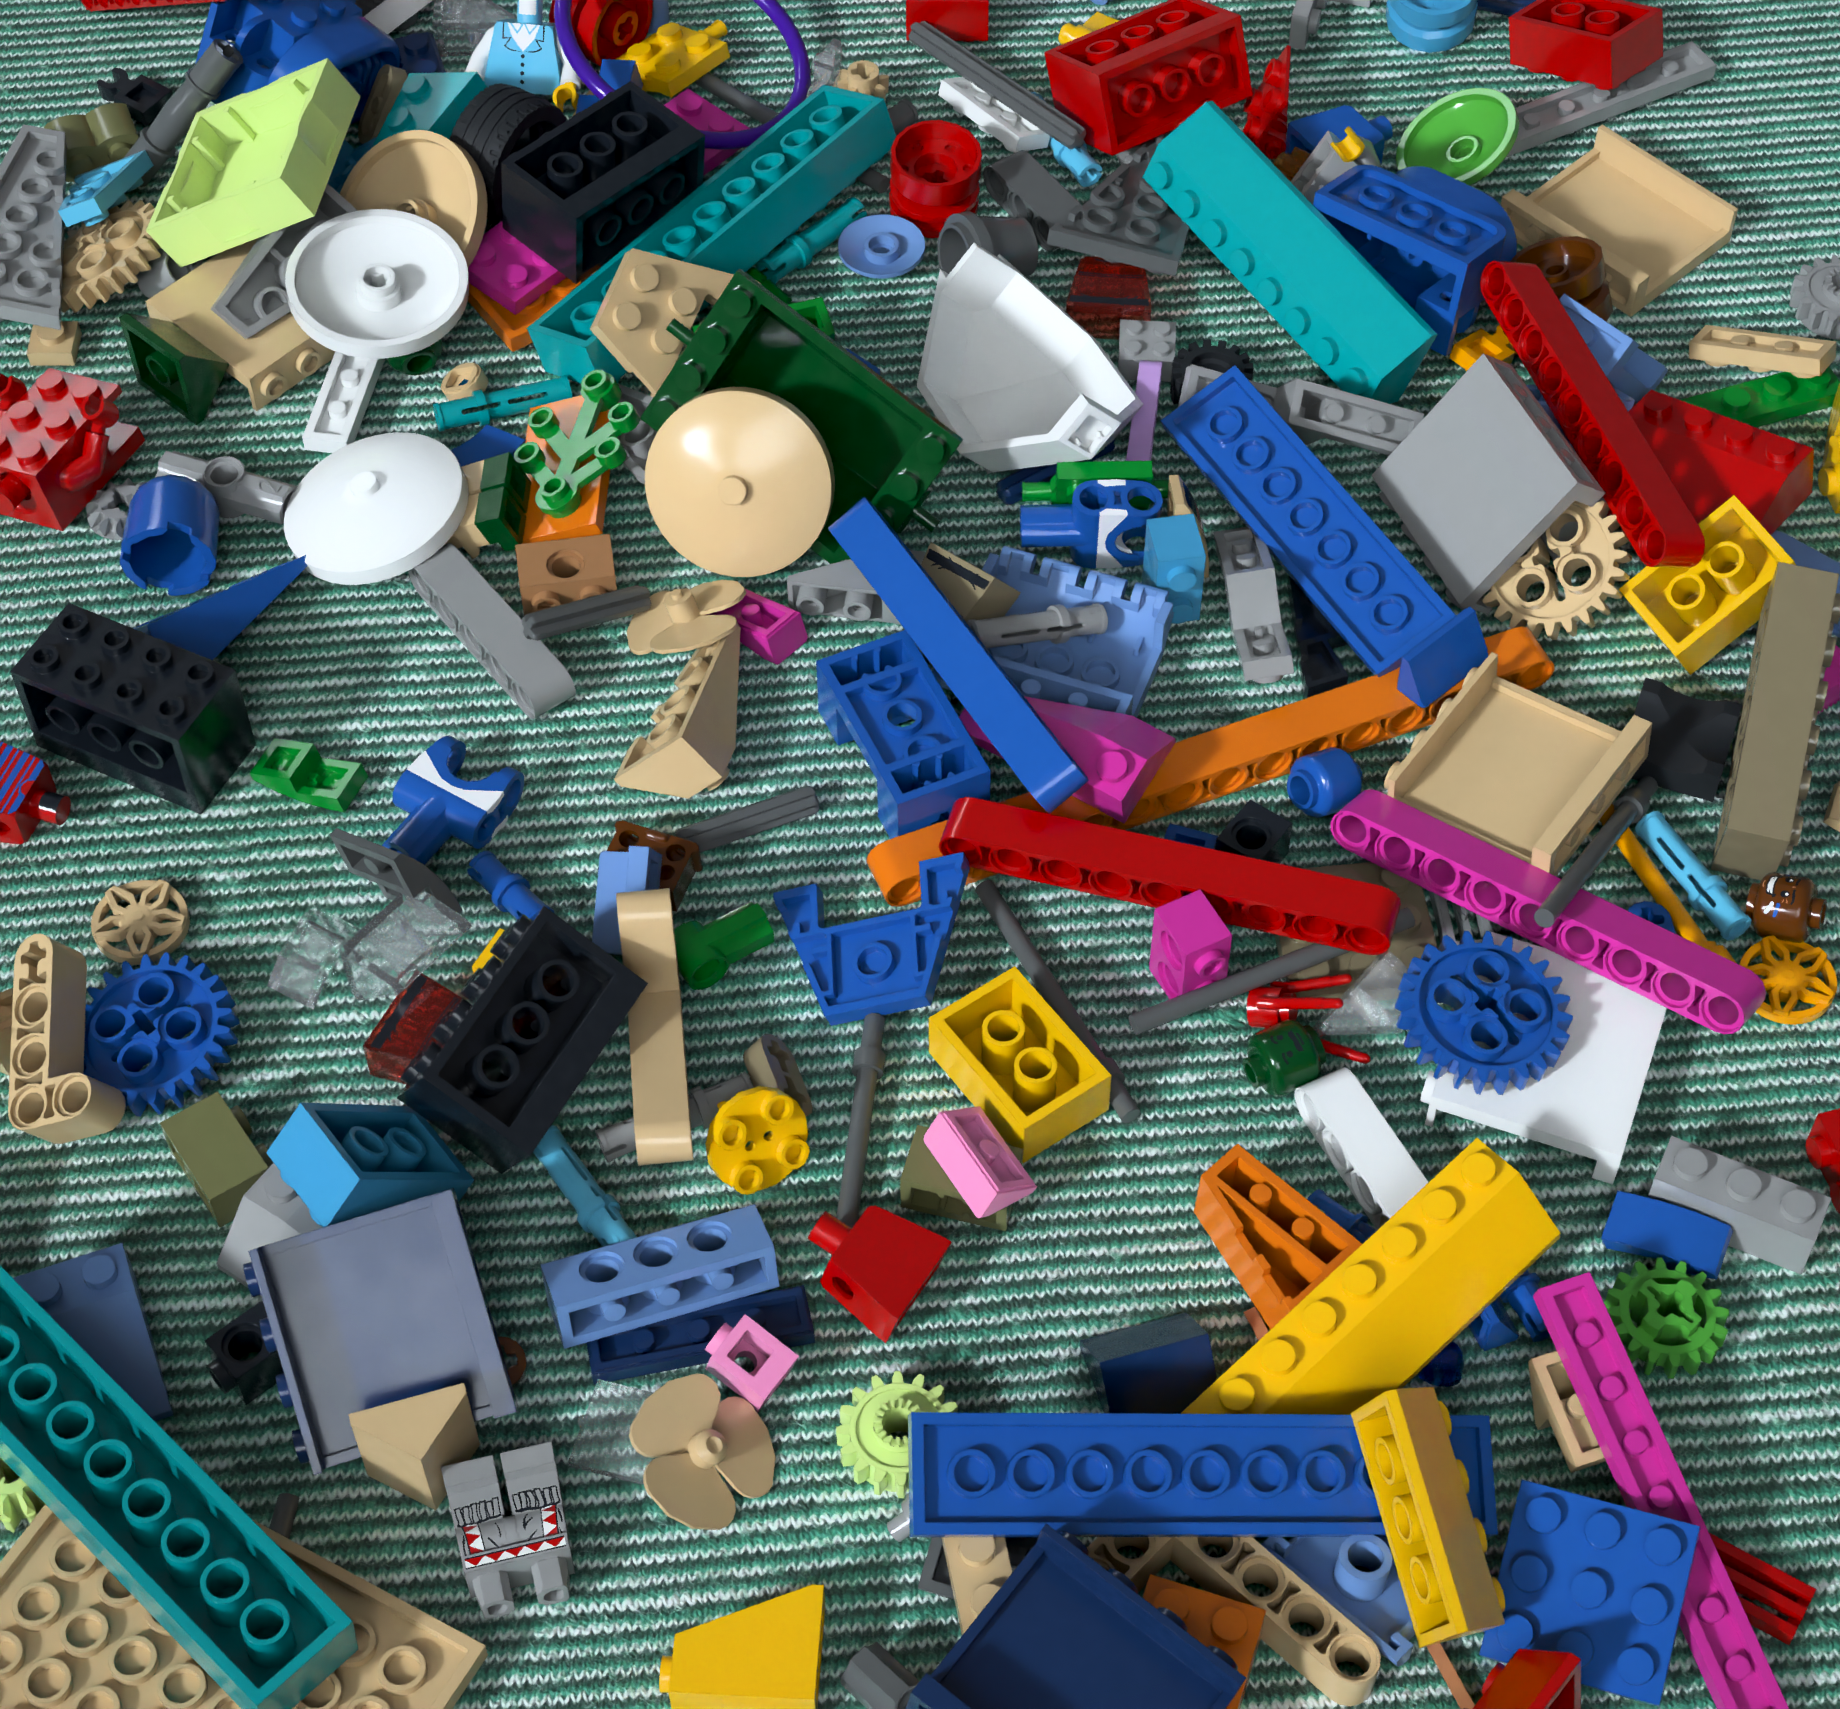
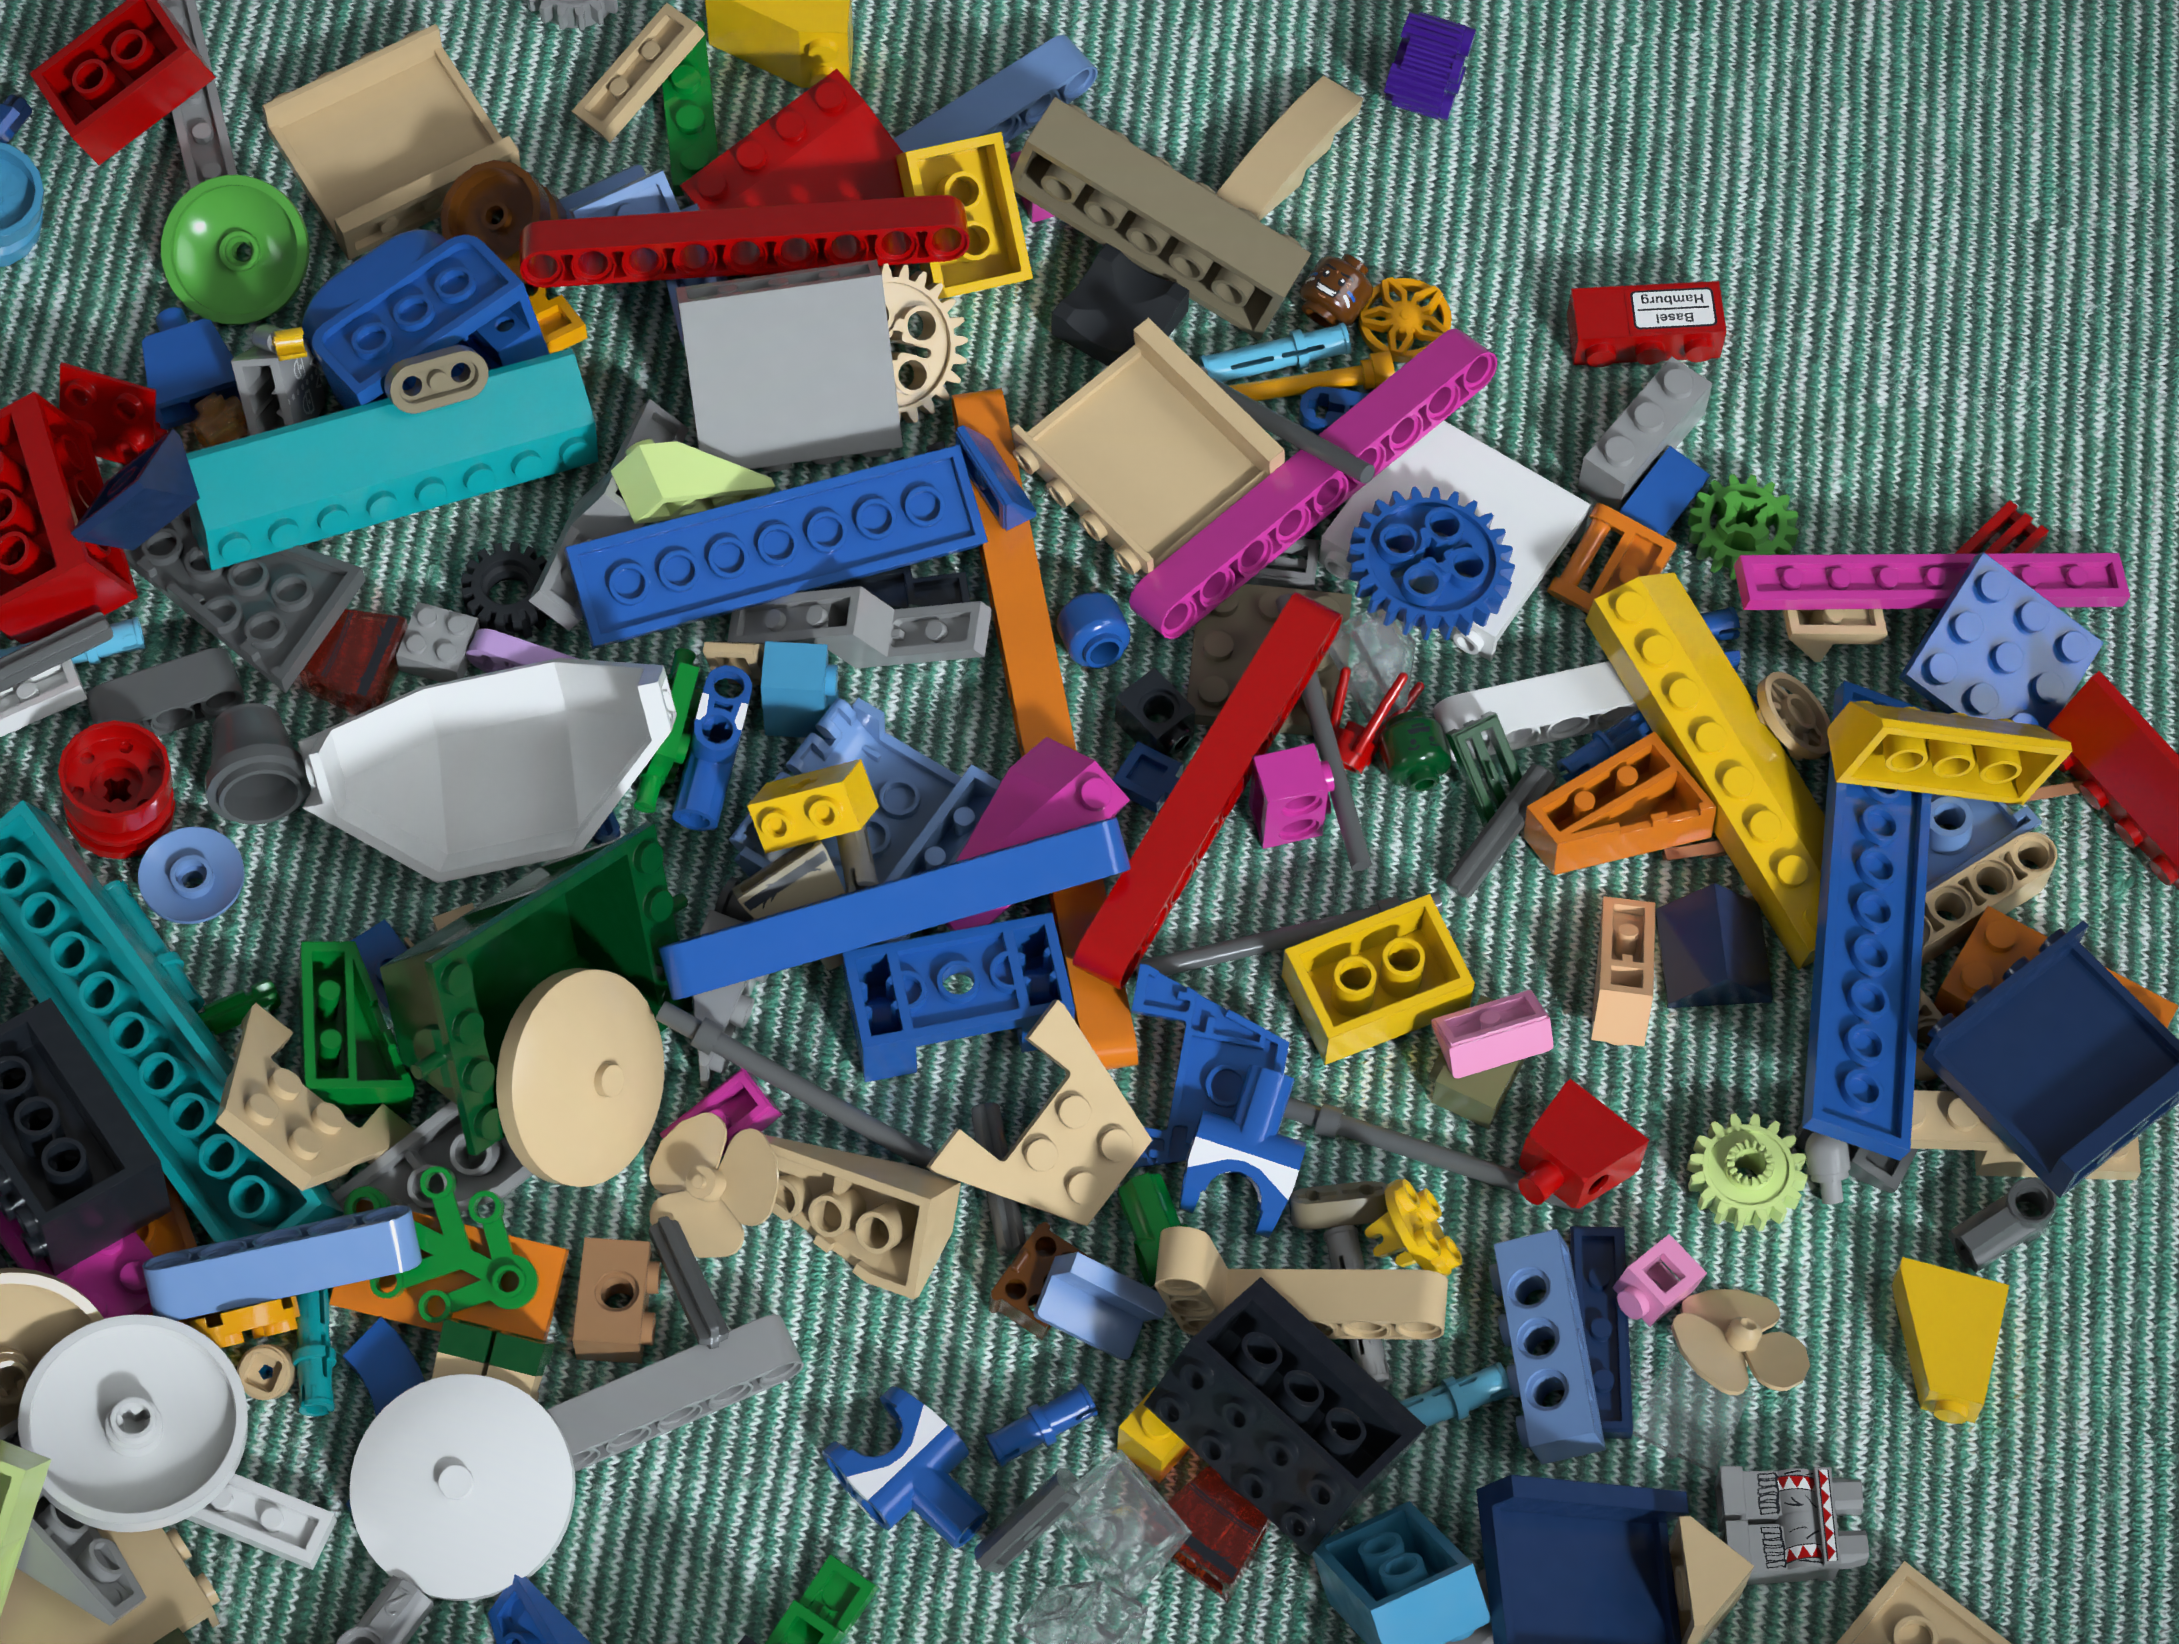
camera: 80 degrees left, 10 degrees up
none -> dark blue slope [71,429,200,551]
none -> medium blue beam [142,1205,422,1321]
none -> light orange plate [187,1295,301,1348]
none -> dark tan plate [384,345,488,414]
none -> yellowish green slope [611,439,775,524]
none -> dark grey bar [655,1001,937,1171]
none -> yellow brick [747,759,879,854]
none -> tan wing [926,1000,1152,1226]
none -> blue connector [1179,1064,1306,1238]
none -> dark green tile [1445,711,1522,827]
none -> dark grey axle [1446,764,1556,898]
none -> orange plate [1547,503,1677,614]
none -> light nougat slope [1591,896,1656,1047]
none -> tan wheel [1756,672,1831,760]

